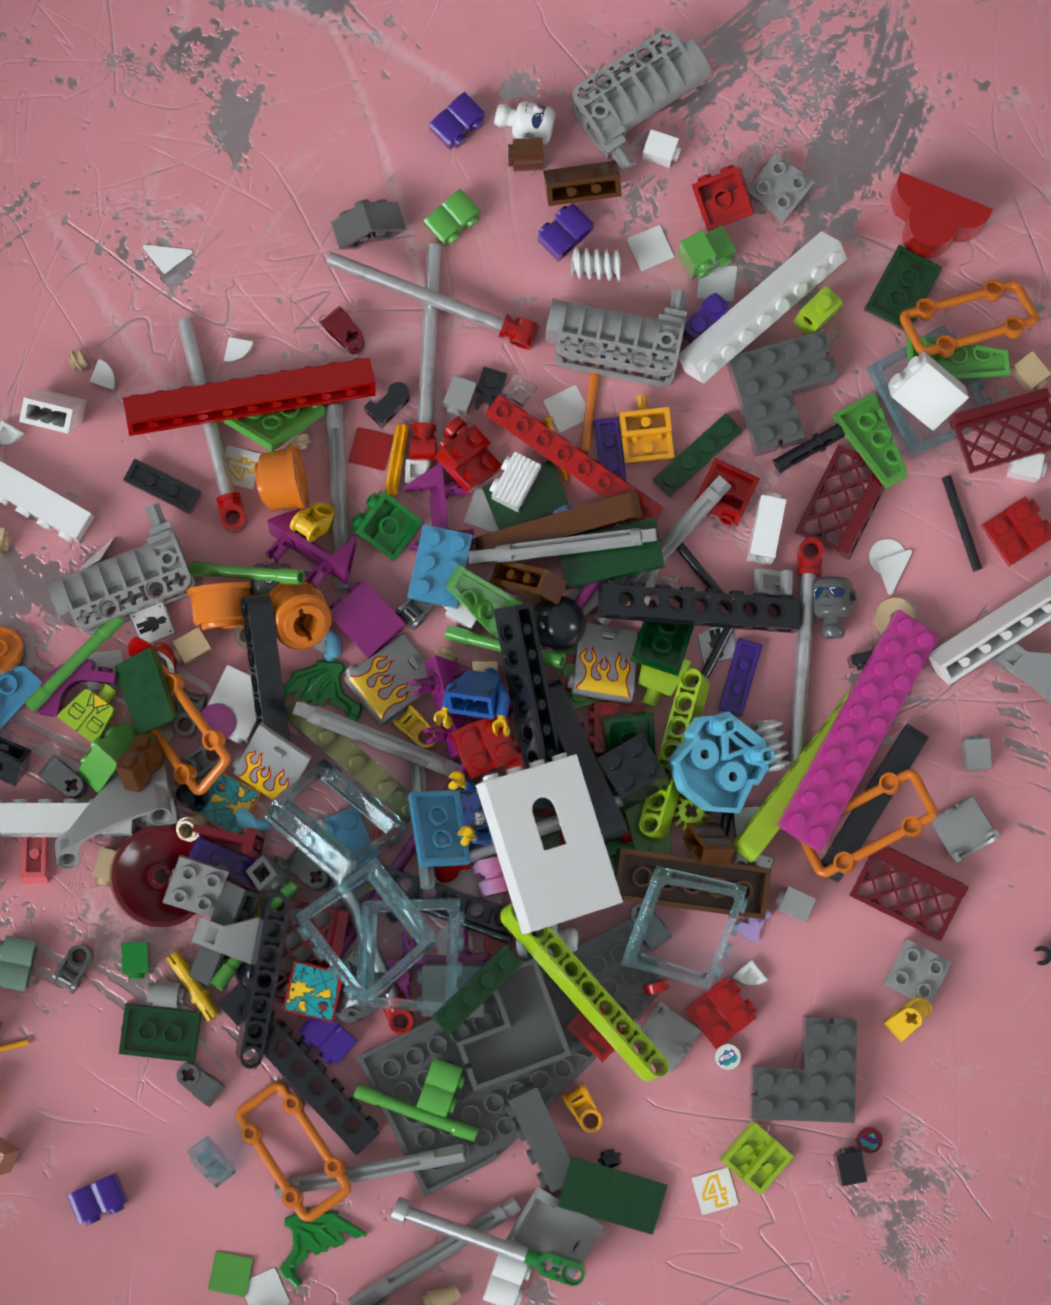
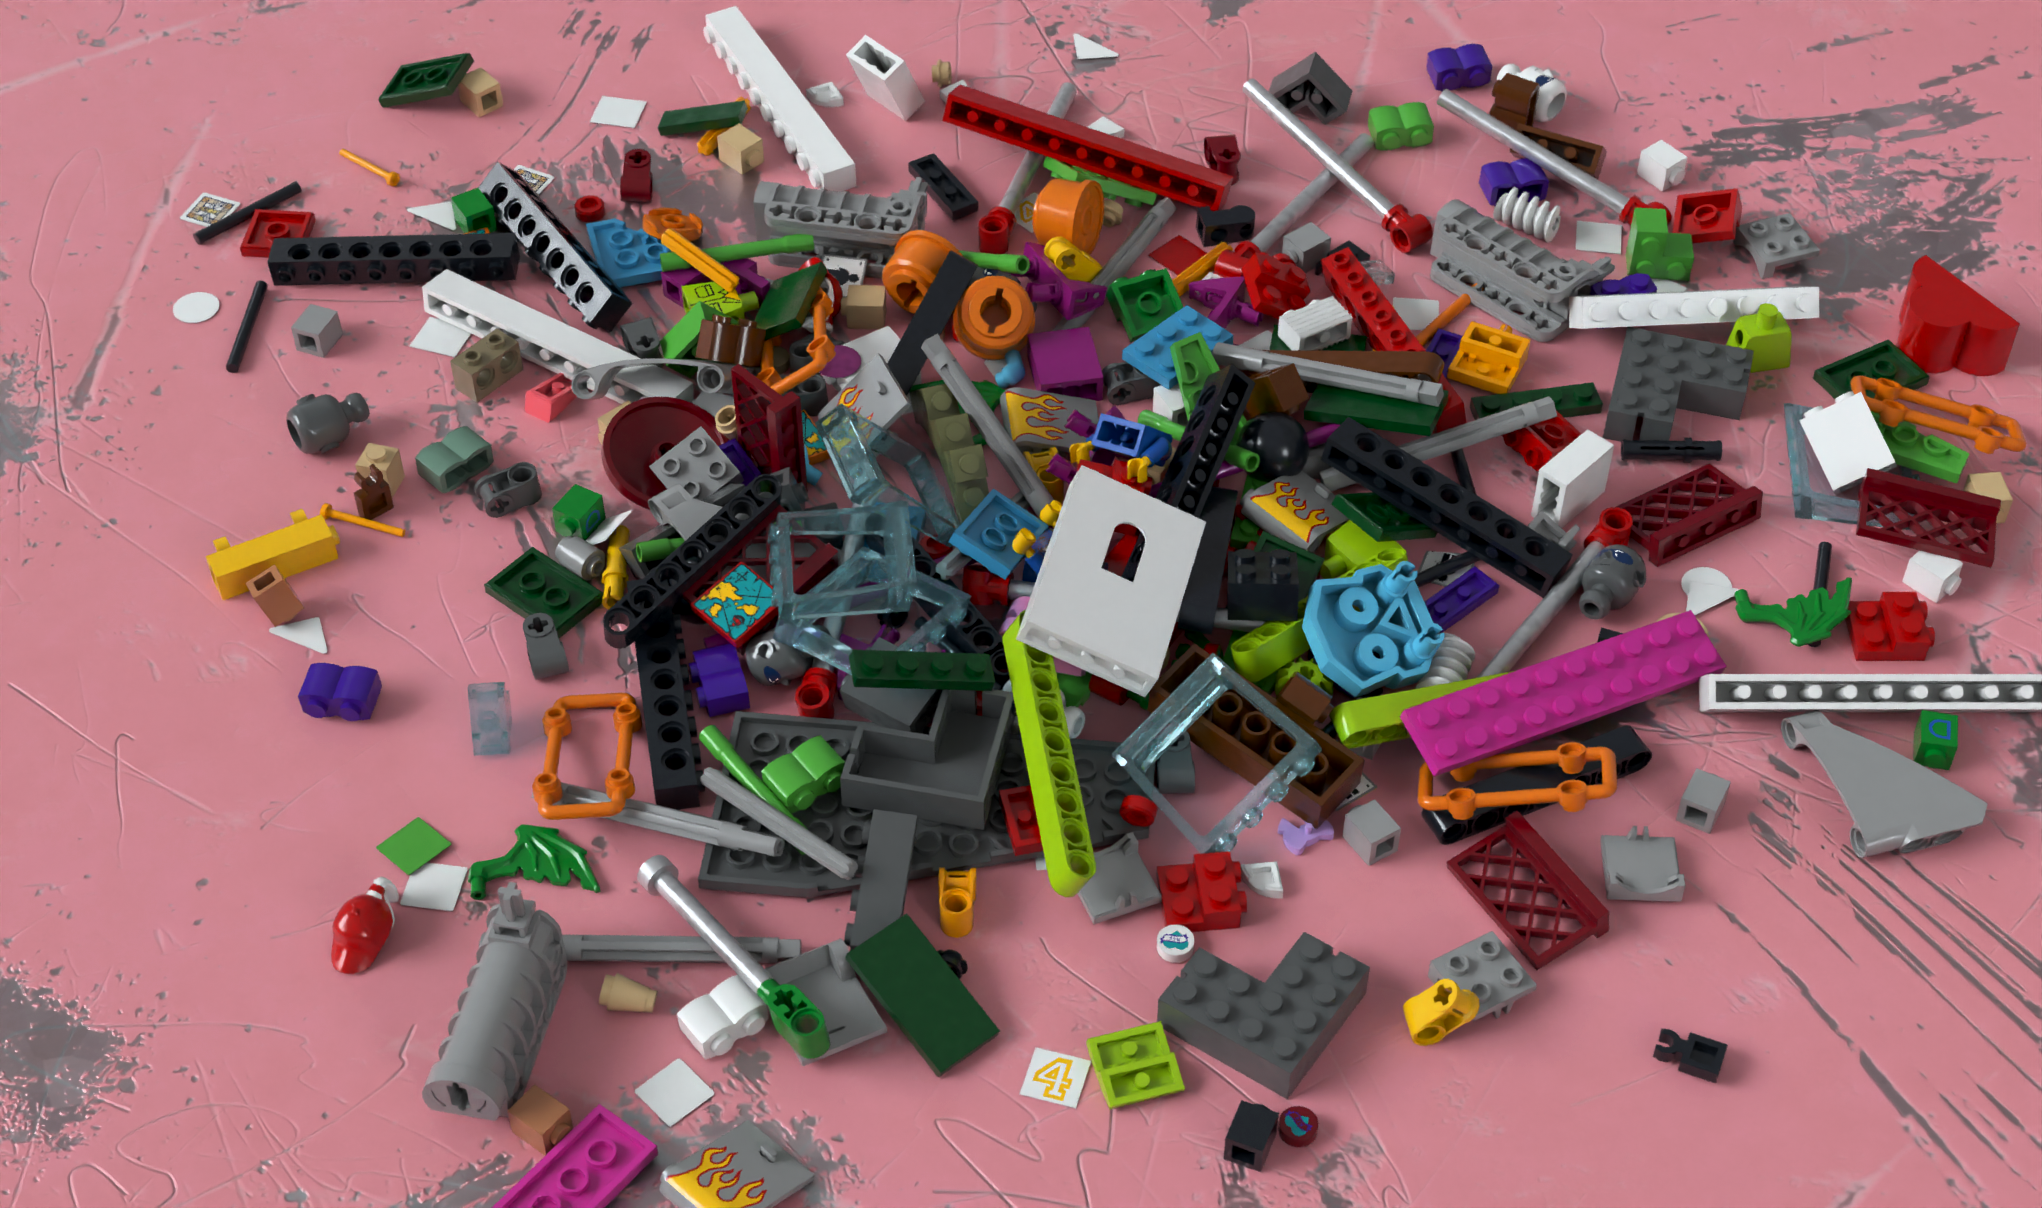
camera: 35 degrees right, 35 degrees down
light grey piece [572,30,712,172] -> none
bright green wing [833,392,908,489] -> none
none -> white sticker [269,617,327,654]
none -> white sticker [586,510,633,545]
none -> light orange axle [661,228,740,292]
none -> light grey axle [700,767,858,880]
none -> flat silver piece [1437,89,1672,227]
none -> green animal [1734,577,1852,647]

